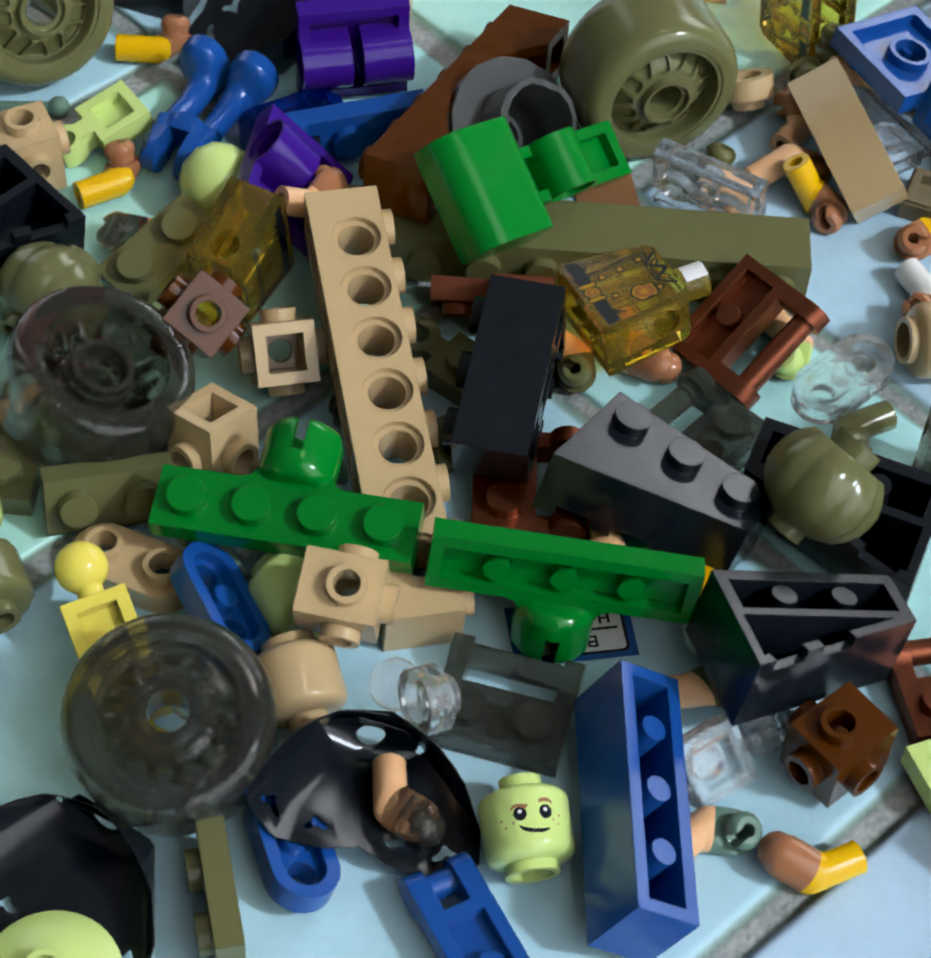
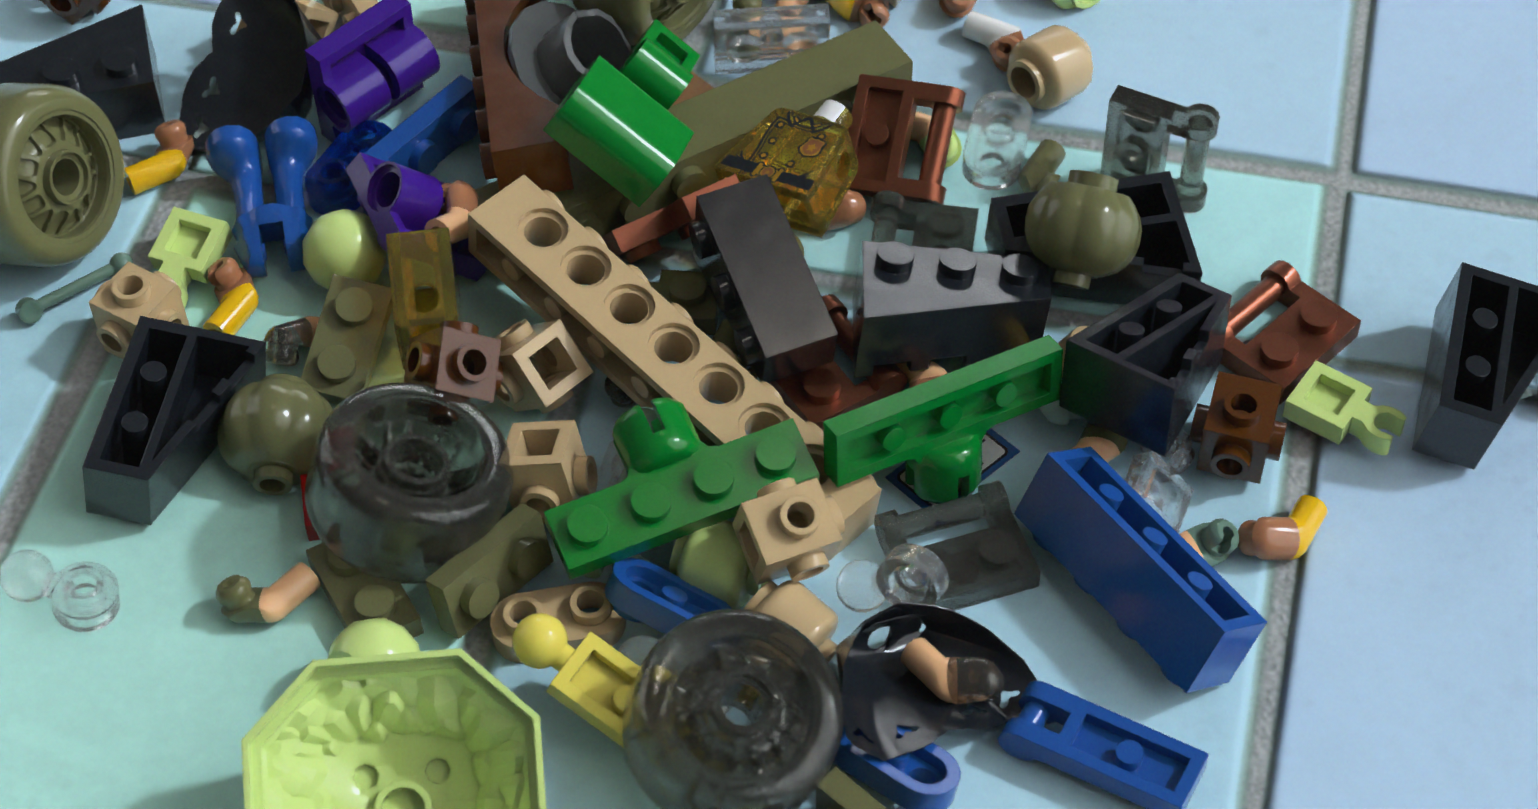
camera: 30 degrees left, 0 degrees up
yellowish green head [478,772,575,884] -> none

